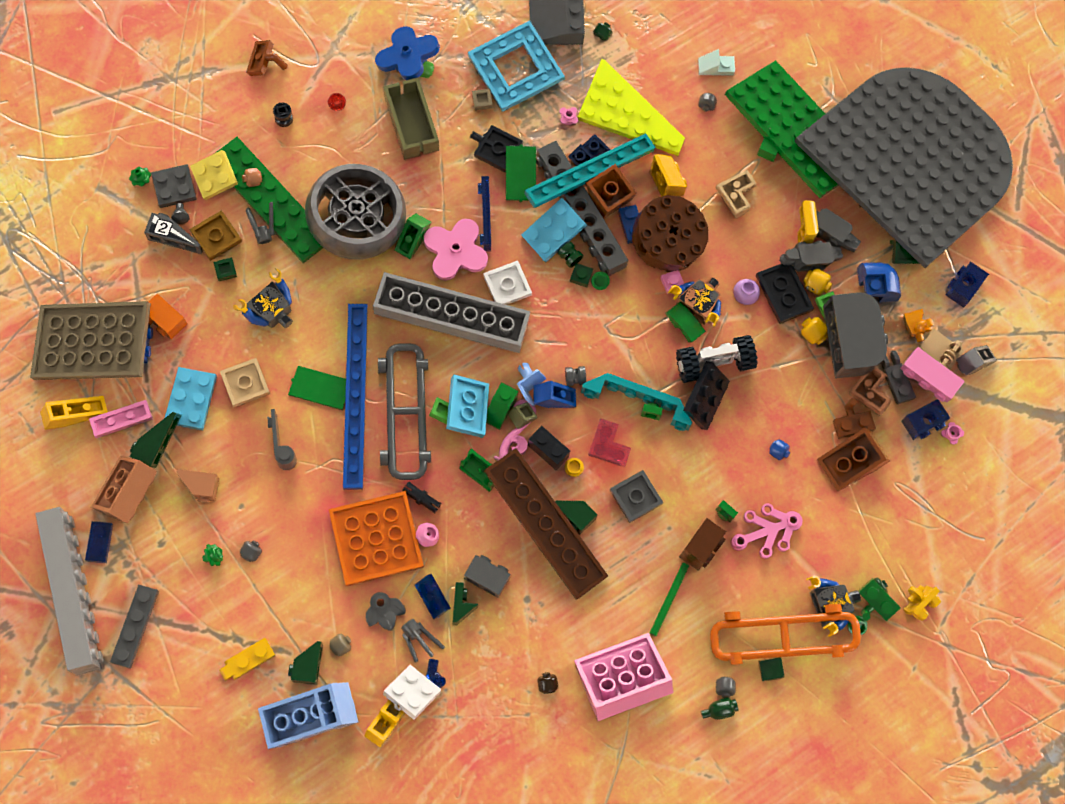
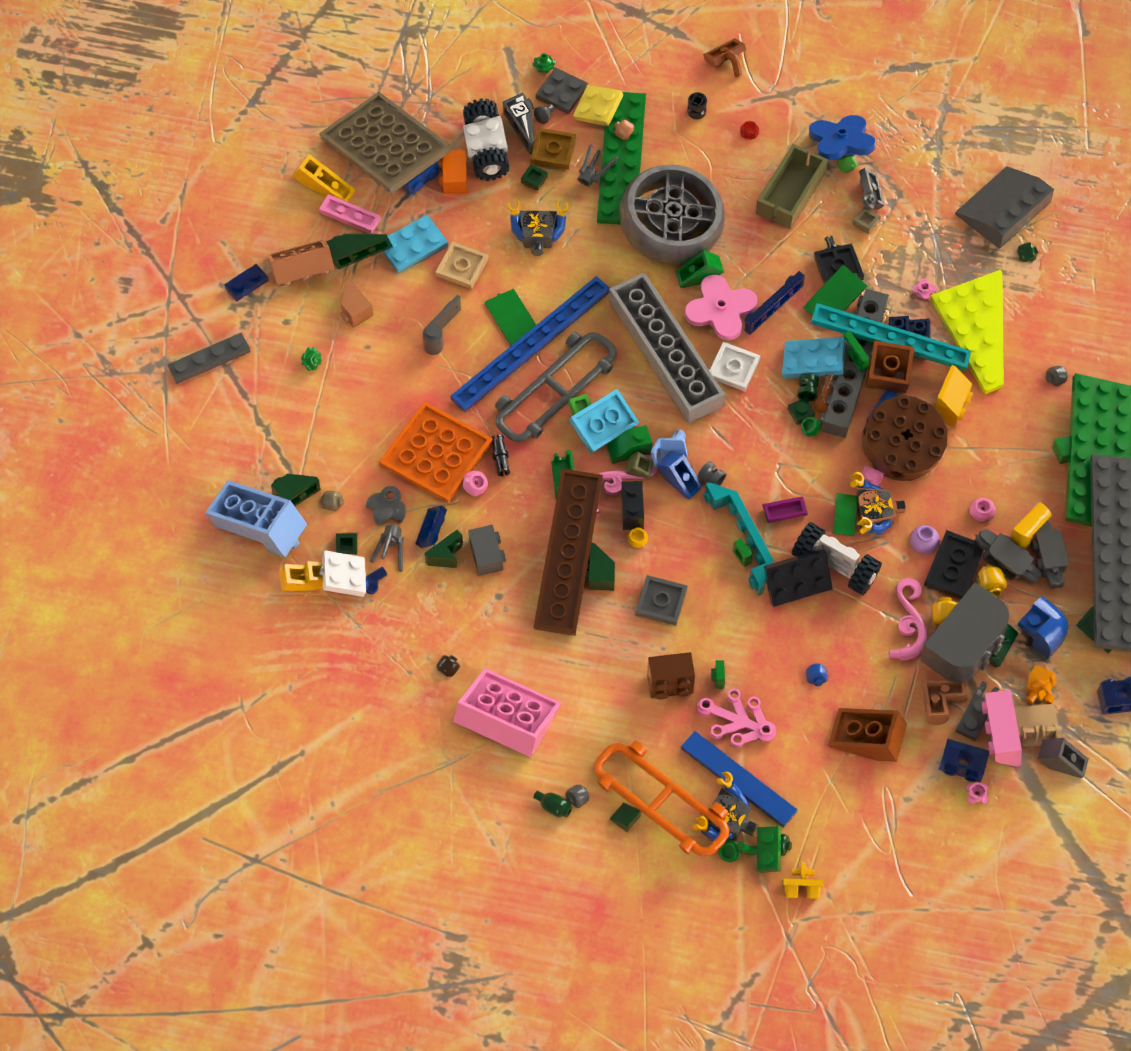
camera: 55 degrees right, 10 degrees down
light grey brick [35,507,103,676] -> none
yellow hinge [219,638,276,681] -> none
dark grey piece [240,540,262,562] -> none
medium azure plate [467,20,565,112] -> none
clear pink plate [588,418,631,467] -> none
green bar [649,563,689,636] -> none
light aqua slope [698,49,735,75] -> none
tan brick [716,170,757,218] -> none
dark orange plate [833,398,876,439] -> none
none -> dark green slope [336,532,358,554]
none -> plate [463,98,509,181]
none -> blue tile [681,731,798,828]
none -> magenta tile [762,496,808,523]
none -> clear orange bar [813,374,833,413]
none -> green tile [843,331,870,372]
none -> dark grey hinge [859,167,885,210]
none -> bright pink plant [889,578,928,661]
none -> bright pink plate [969,498,996,522]

